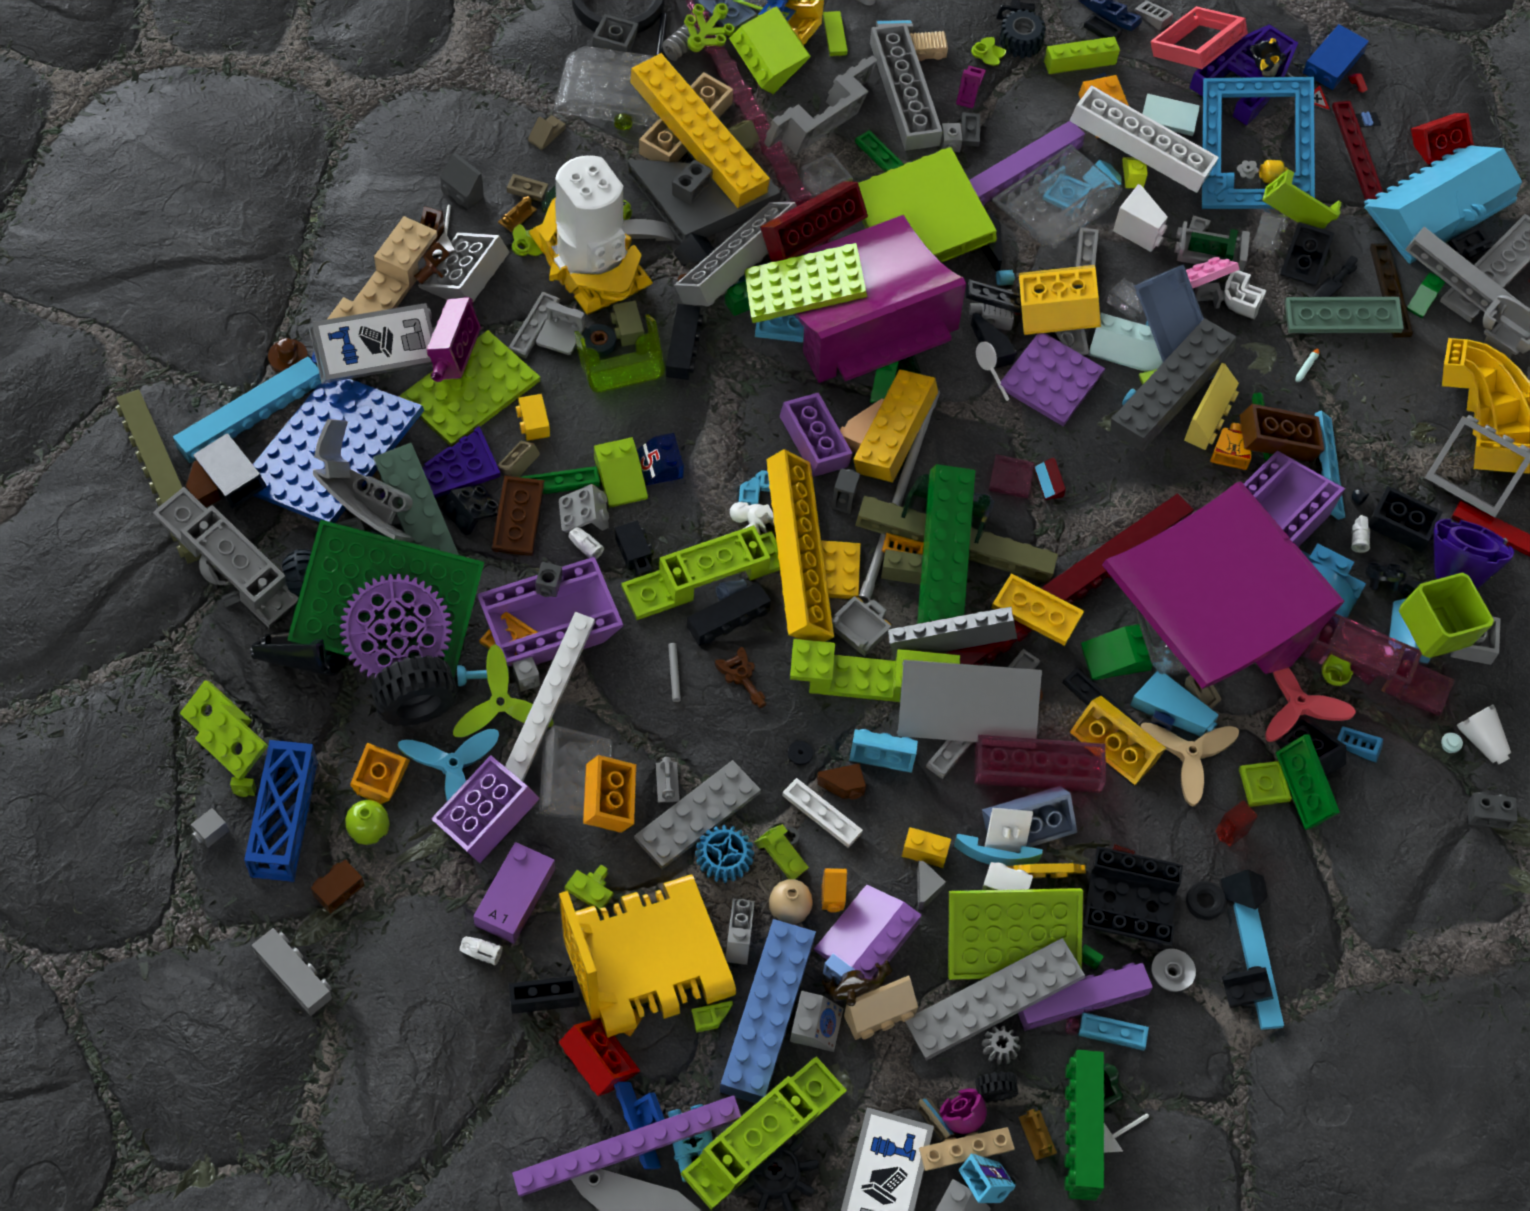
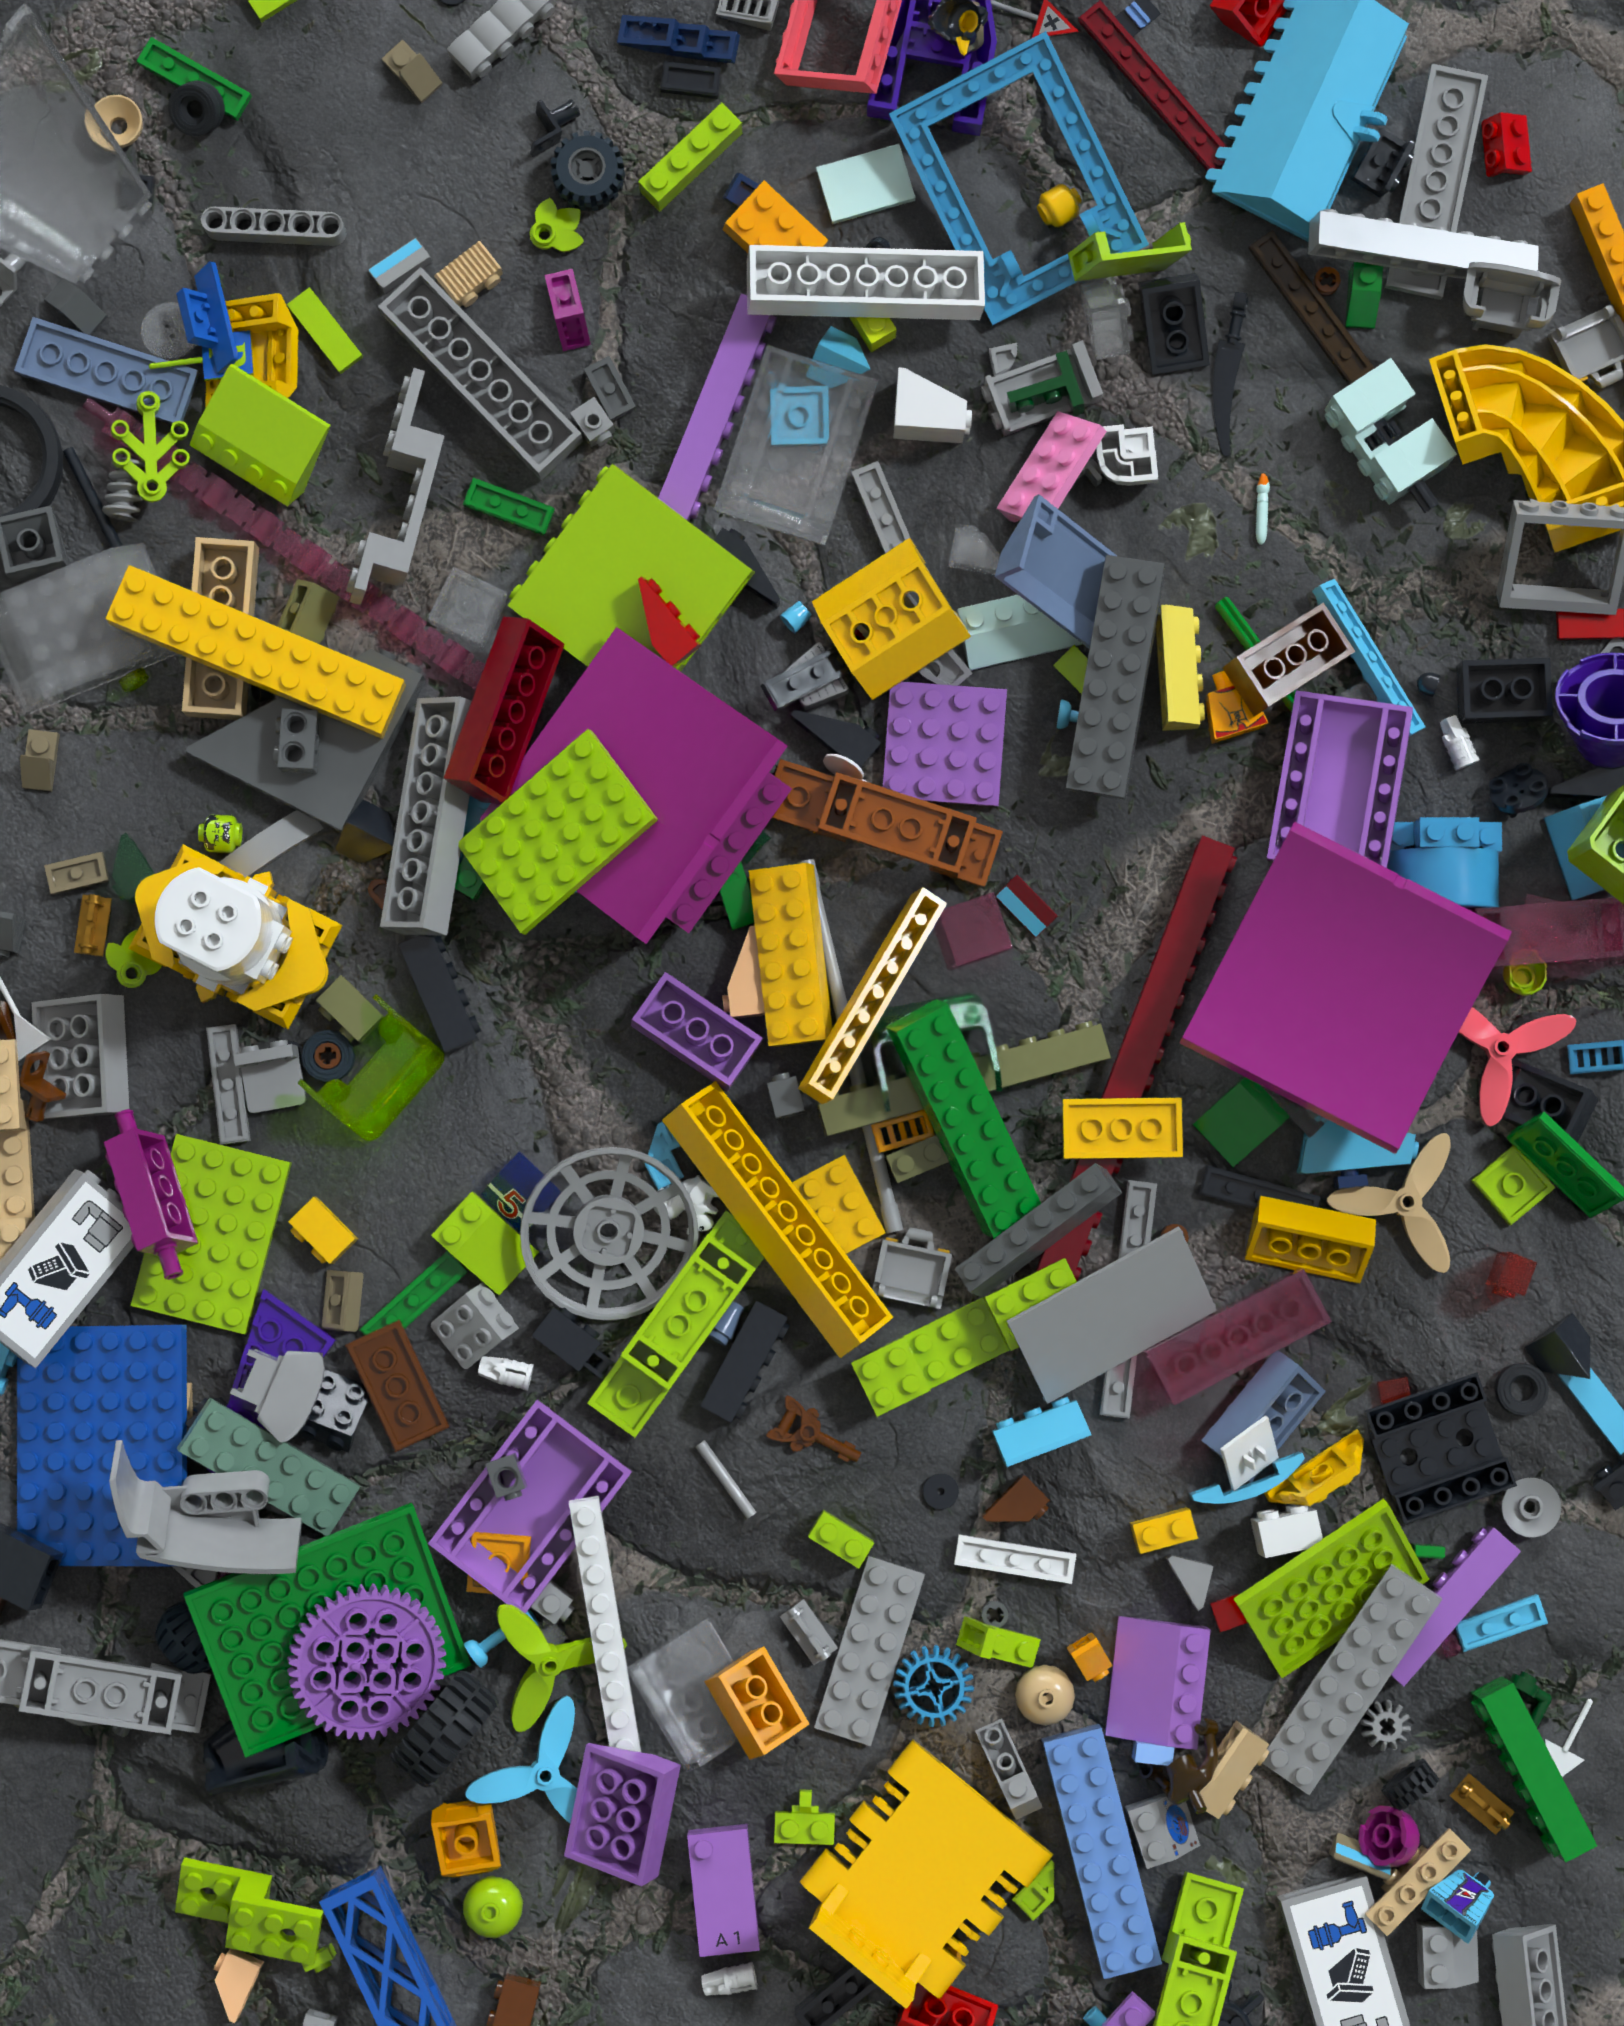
camera: 30 degrees left, 25 degrees up
light grey plant [1237,160,1259,179] -> none
sand green plate [1285,297,1404,333] -> none
none -> light nougat slope [214,1949,264,2023]
none -> light grey piece [230,1349,325,1442]
none -> light grey dish [520,1147,698,1320]
none -> red slope [638,576,701,668]
none -> dark orange bracket [771,759,1003,888]
none -> yellow brick [798,887,947,1104]
none -> lime brick [808,1509,874,1569]
none -> red tile [1209,1594,1247,1632]
none -> reddish brown bush [1313,267,1341,296]
none -> light aqua piece [1324,358,1457,513]

